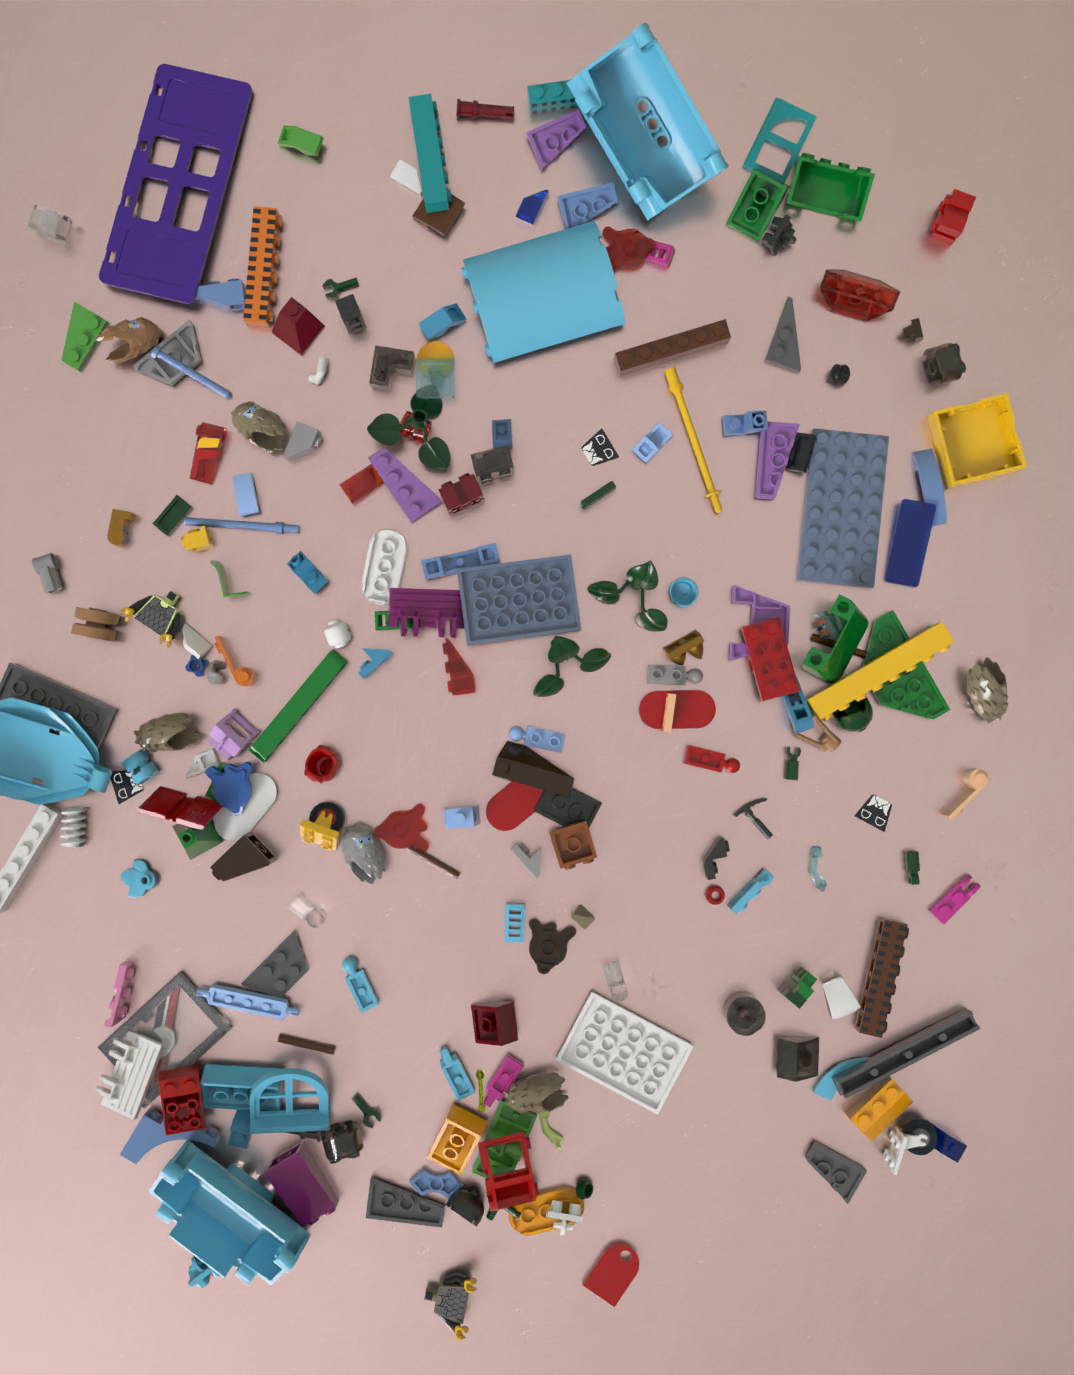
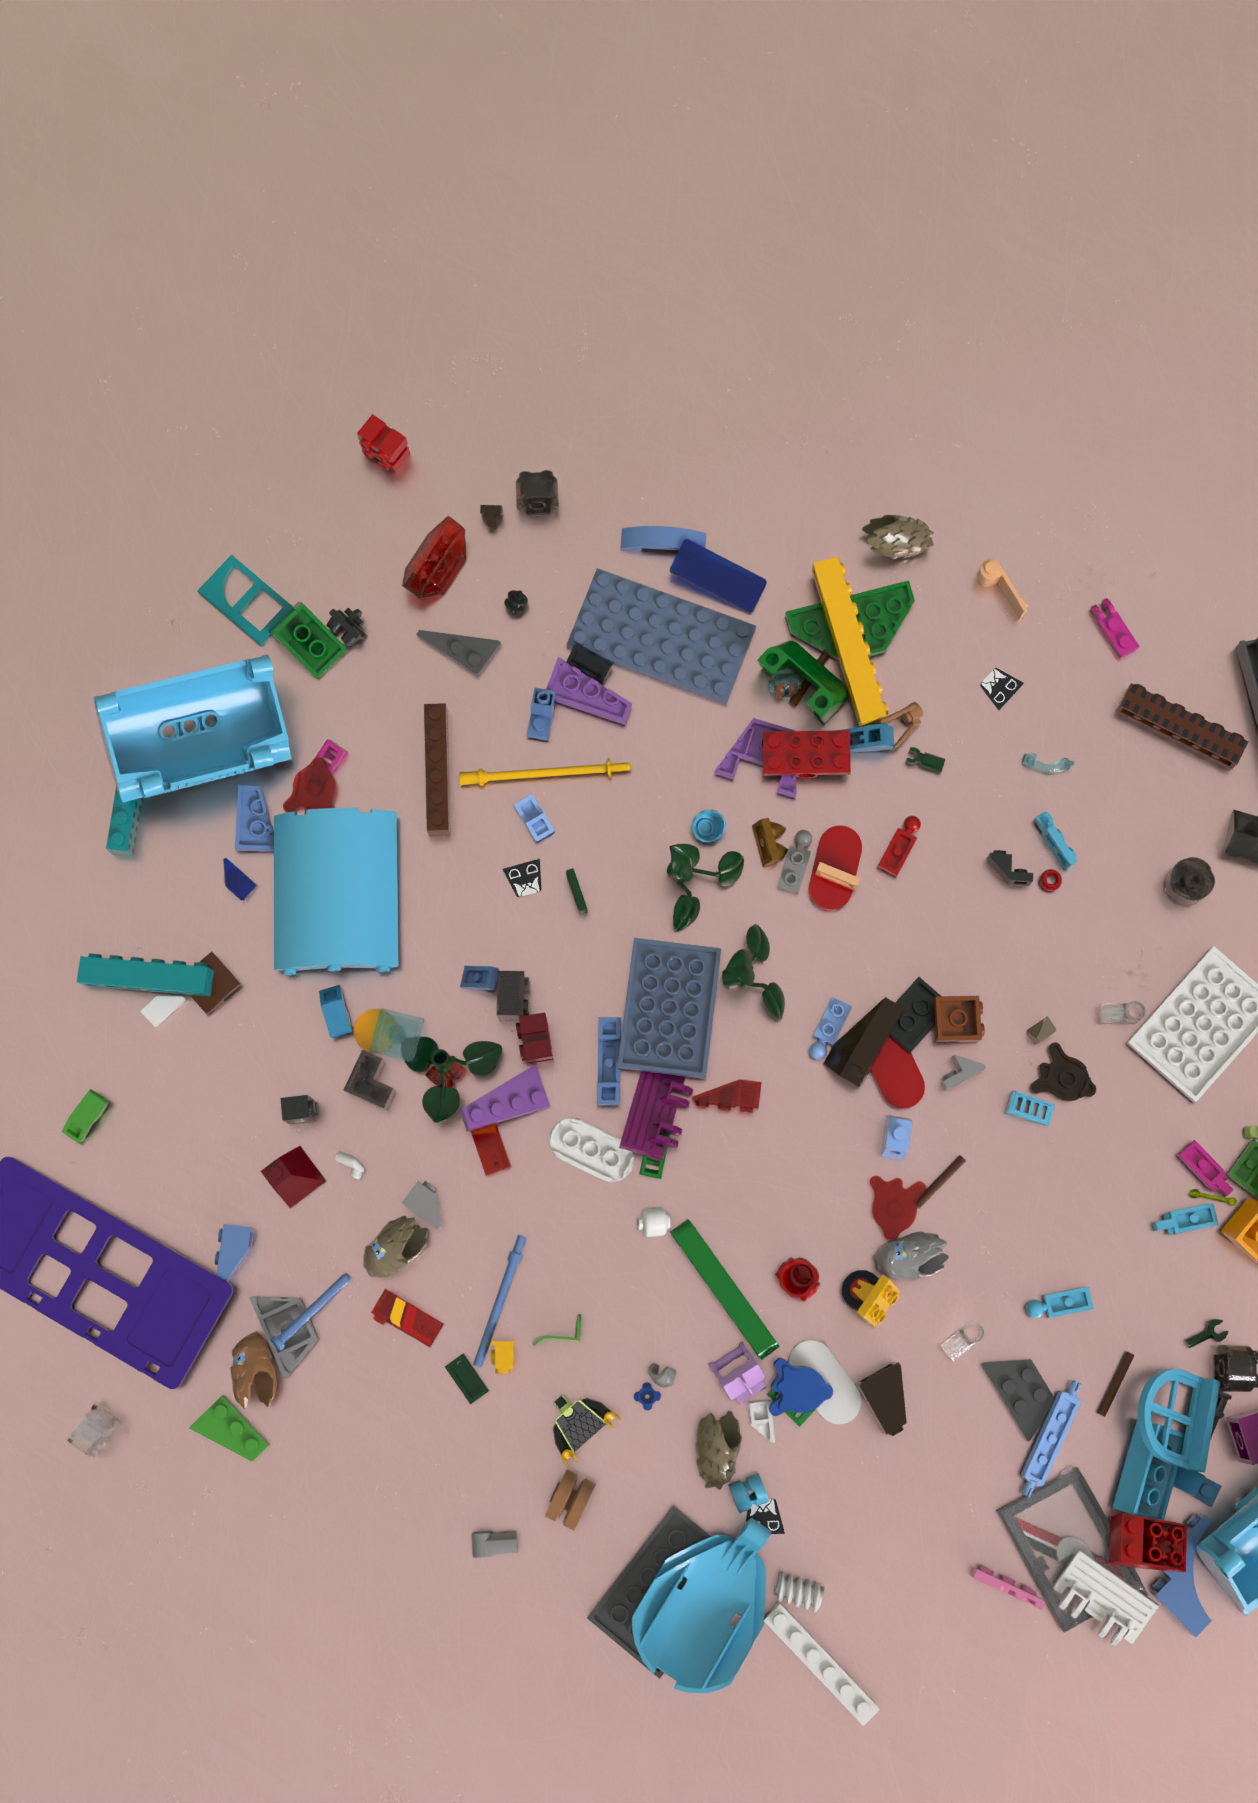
camera: 75 degrees left, 10 degrees down
pearl gold leg [107,509,136,547] -> none
medium azure plate [121,859,157,898] -> none
red piece [138,786,223,830] -> none
green slope [172,819,224,860] -> none
white tile [182,623,212,659] -> none
orange door [214,636,258,687] -> none
light blue slope [232,472,259,516] -> none
orange brick [243,206,282,327] -> none
dark azure slope [287,551,328,594] -> none
dark green bar [322,277,359,300] -> none
dark azure slope [358,648,394,679] -> none
dark red pin [456,99,514,119] -> none
dark red slope [471,1001,518,1046] -> none
dark tan head [504,1072,569,1114] -> none
medium lavender wing [526,109,586,171] -> none
pearl dark grey piece [733,798,773,840] -> none
green hips [778,968,817,1009] -> none
green windscreen [786,153,875,222] -> none
white piece [822,975,861,1019] -> none
dark green cylinder [833,697,873,732] -> none
dark green bar [905,851,920,885] -> none
yellow tile [927,393,1027,489] -> none

